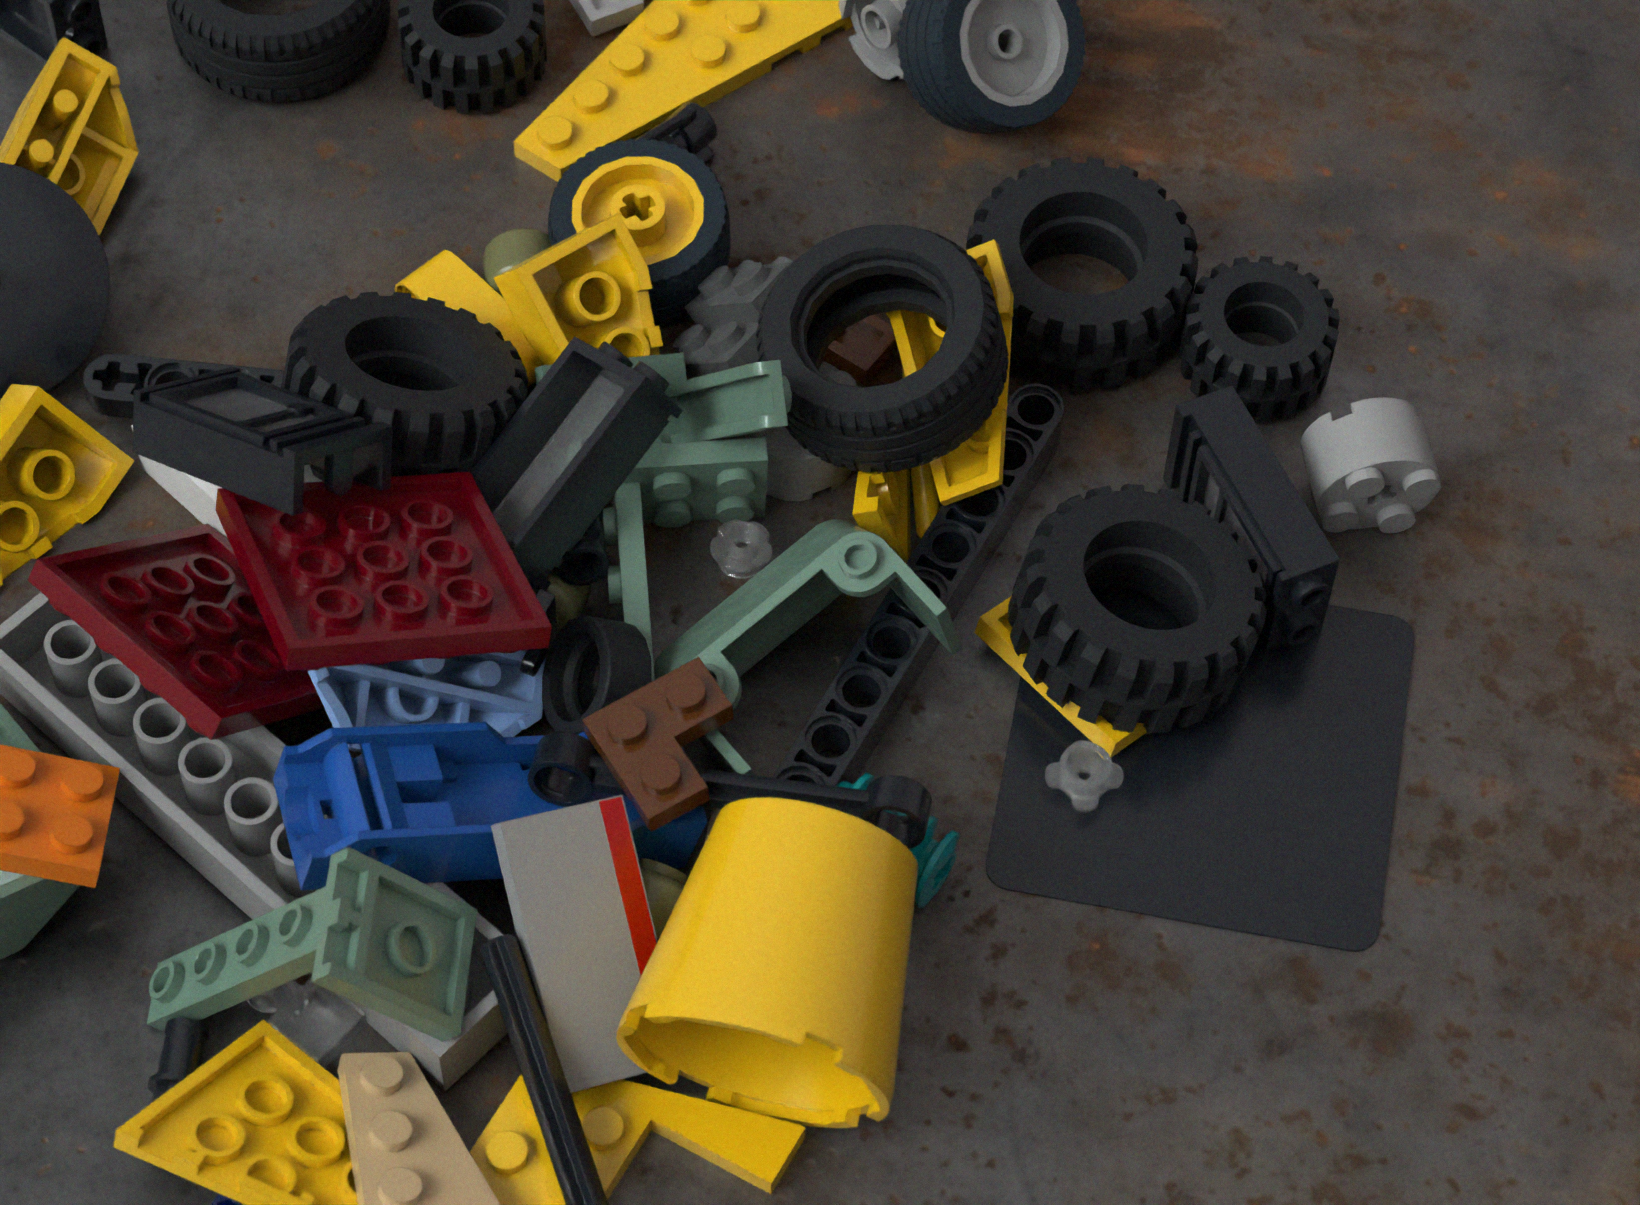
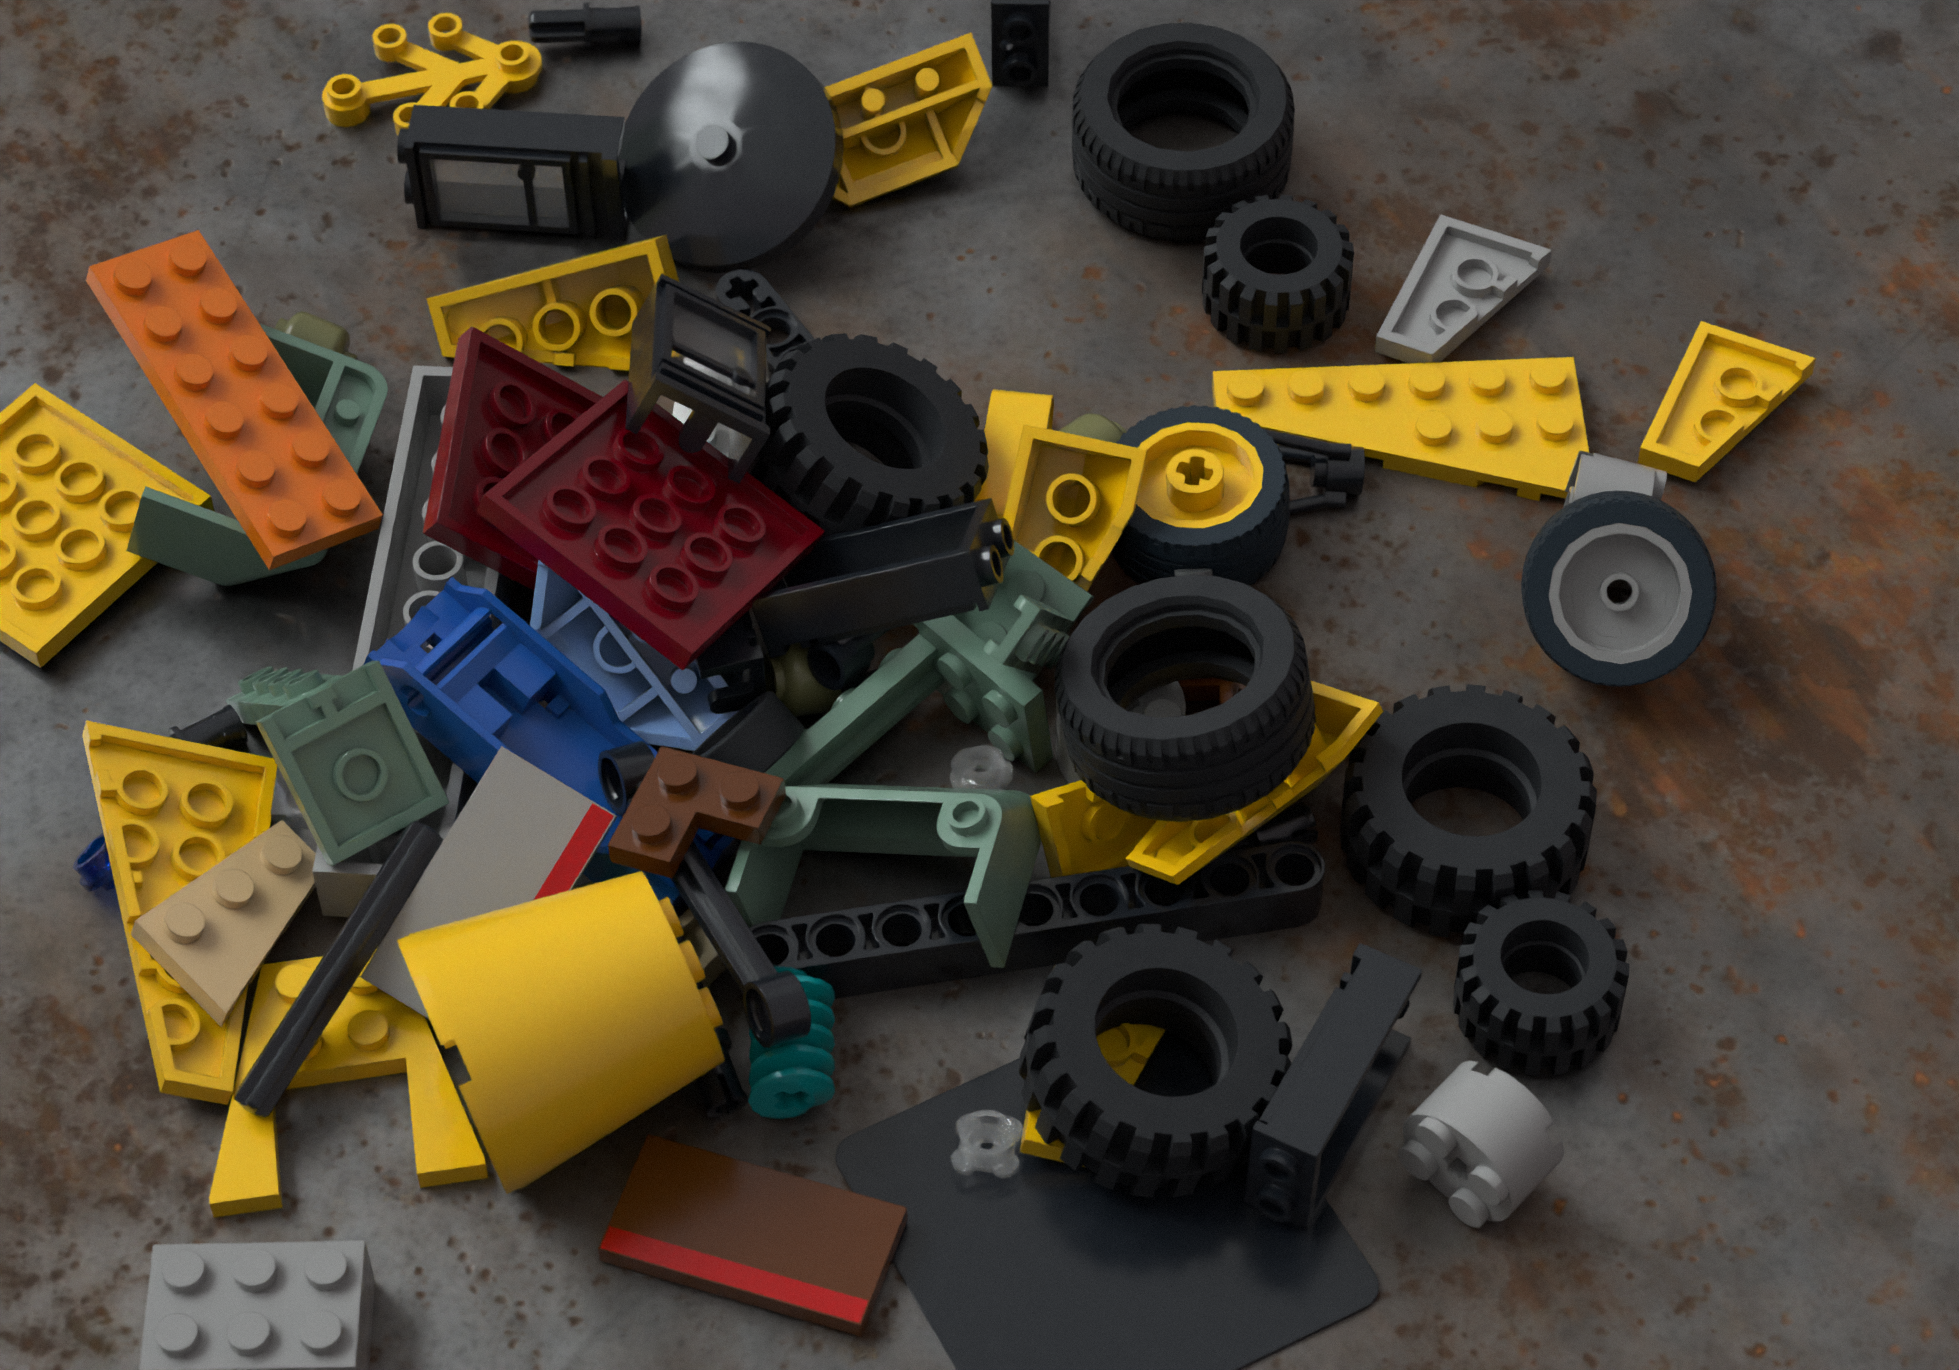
camera: 55 degrees right, 5 degrees down
none -> reddish brown tile [598,1134,908,1337]

